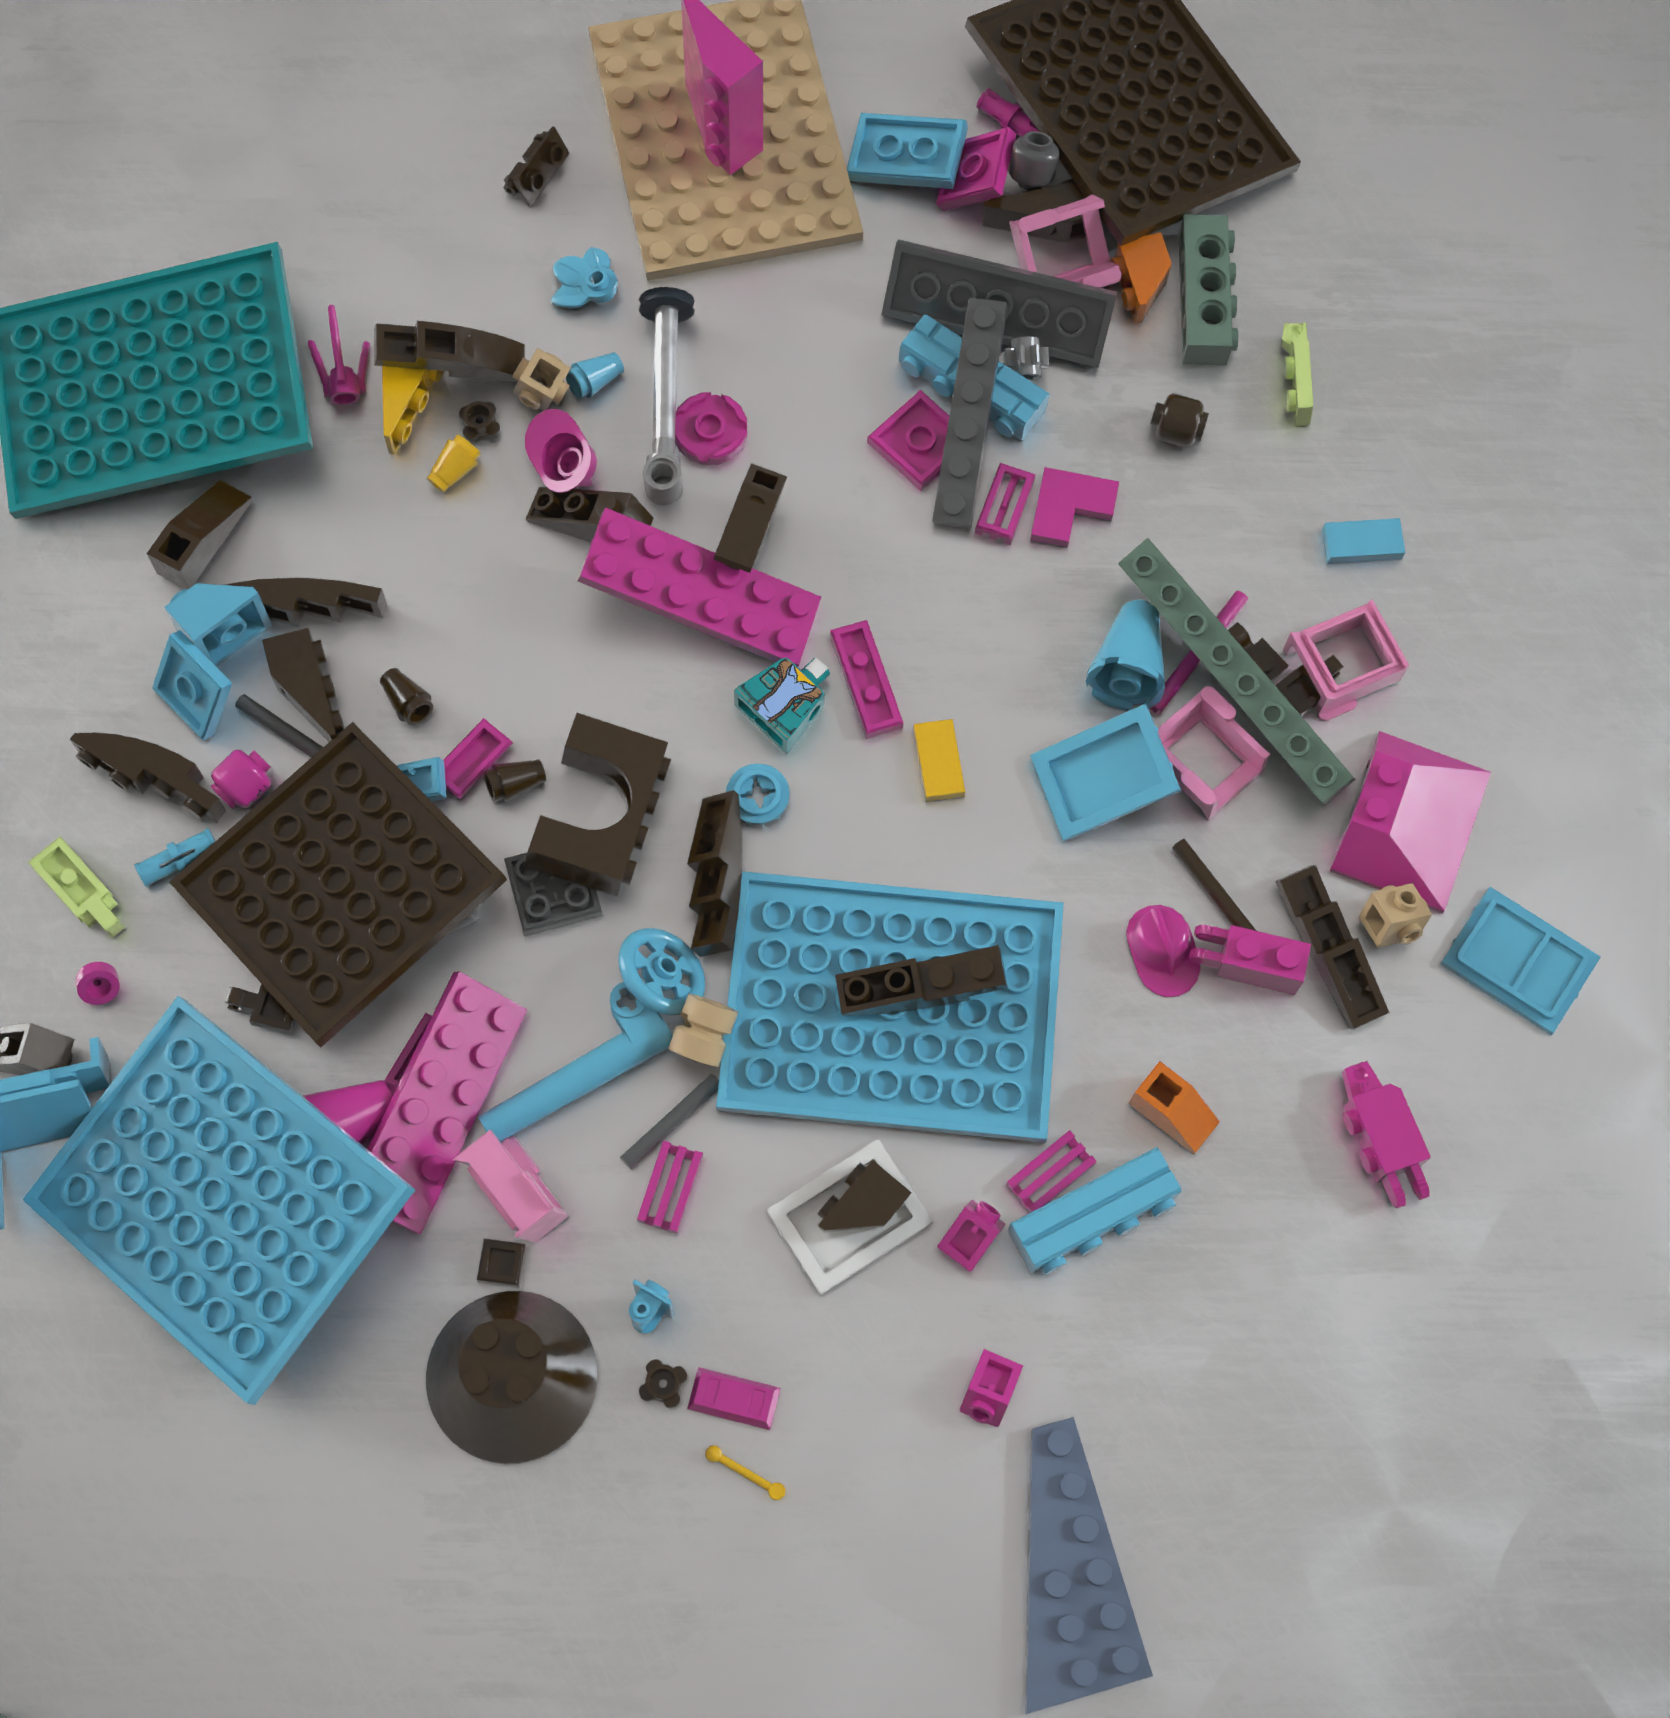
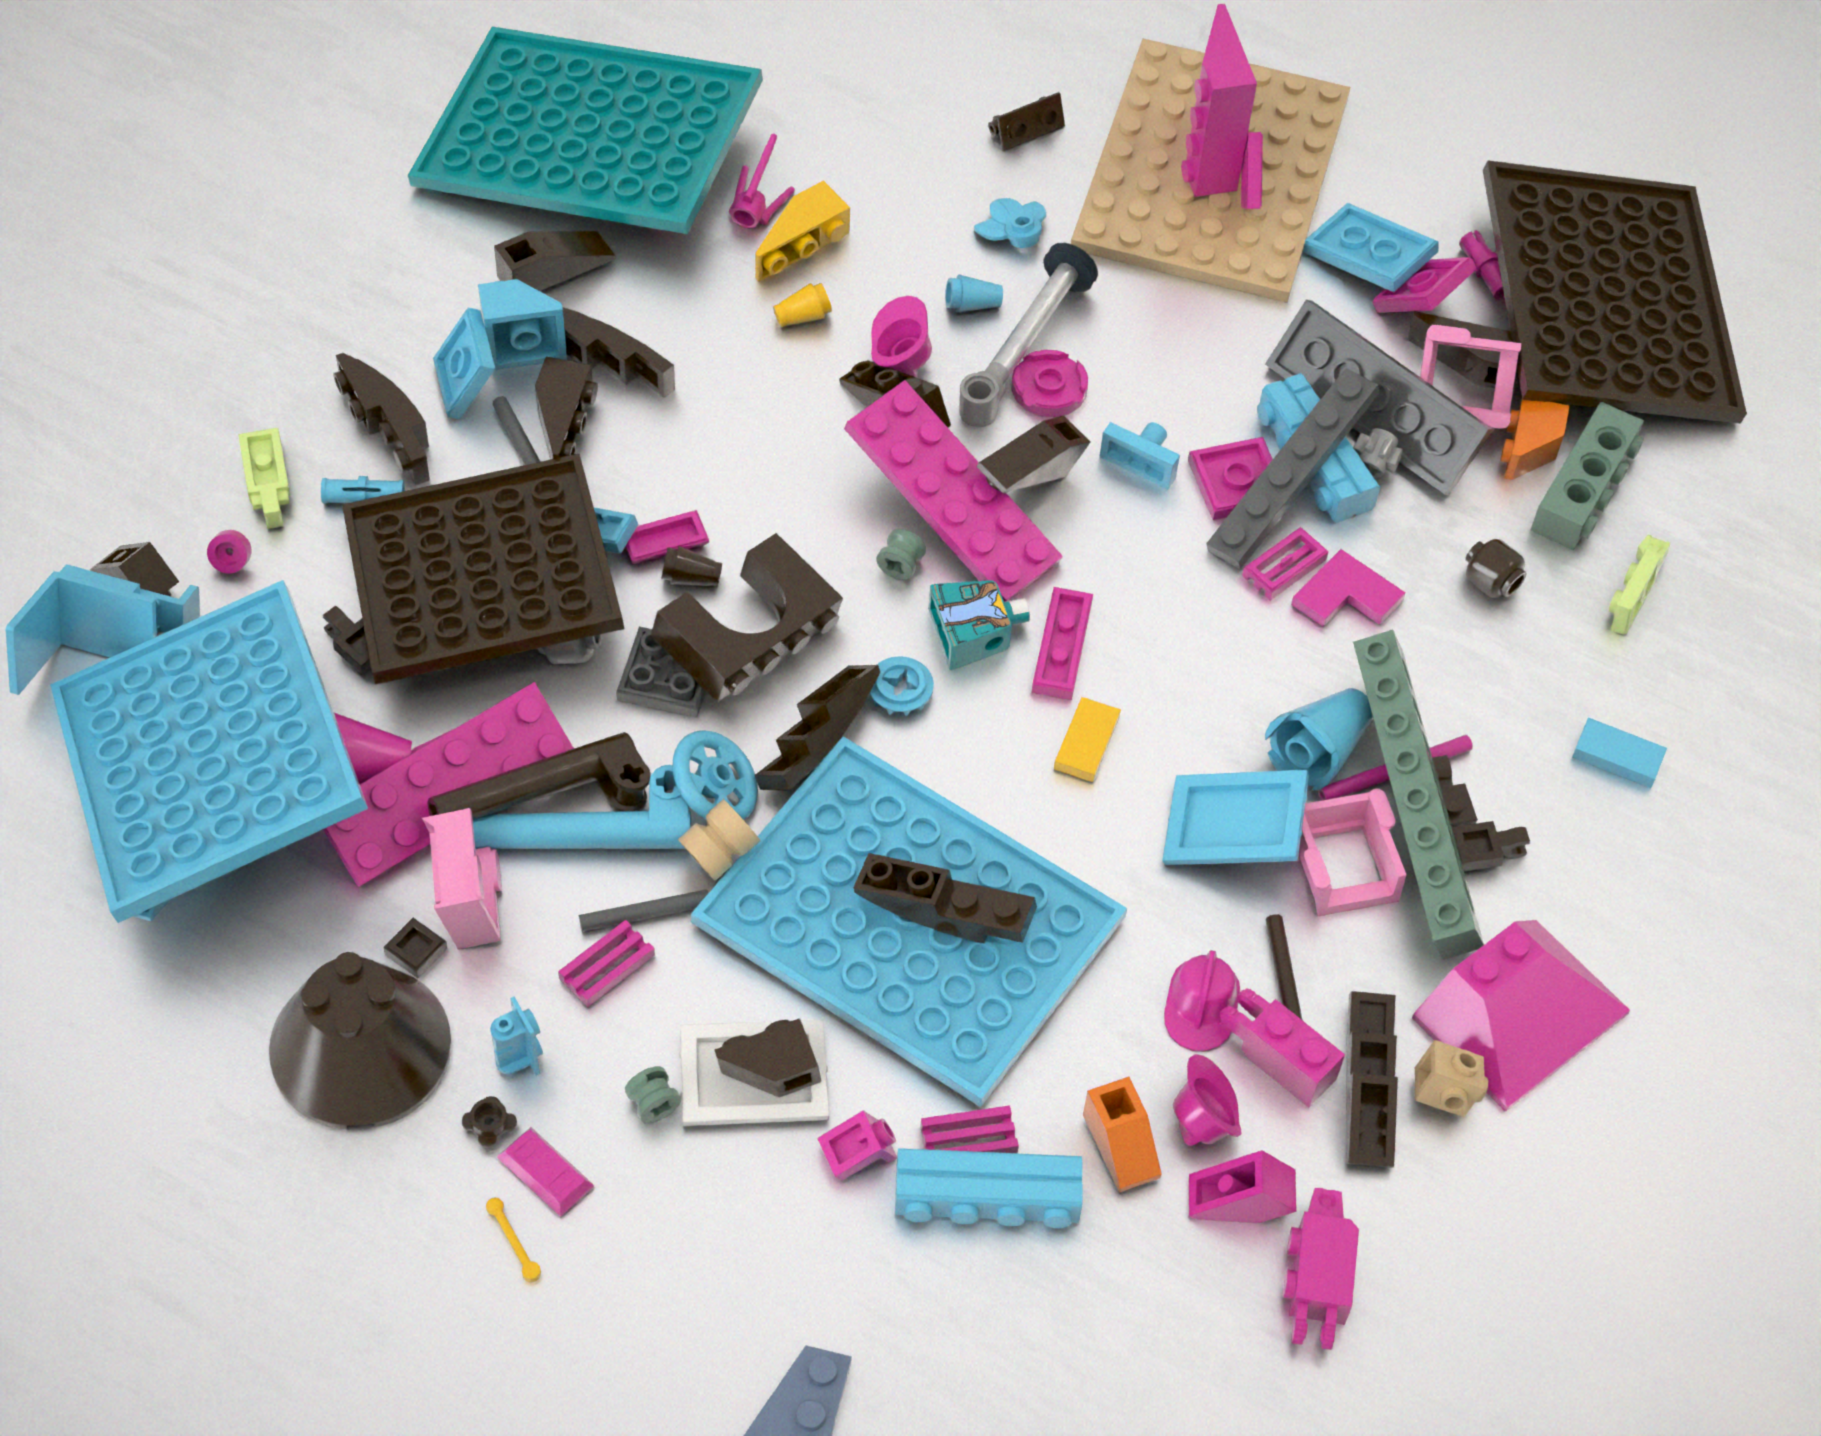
camera: 30 degrees right, 15 degrees down
dark pink head [210,749,271,809] -> none
dark brown slope [374,321,525,382] -> none
dark brown cone [380,668,433,725] -> none
dark brown plate [459,401,500,441] -> none
tan brick [512,348,570,411] -> none
dark pink bracket [959,1349,1023,1427] -> none
dark grey head [1008,131,1060,190] -> none
bright pink piece [1283,599,1409,721] -> none
medium azure piece [1440,887,1601,1035] -> none
none -> dark brown axle [427,732,651,820]
none -> sand green wheel [625,1066,681,1123]
none -> sand green wheel [876,529,926,580]
none -> medium azure tile [1099,422,1180,490]
none -> dark pink piece [1173,1054,1242,1146]
none -> dark pink slope [1189,1150,1297,1223]
none -> dark pink tile [1241,131,1263,209]

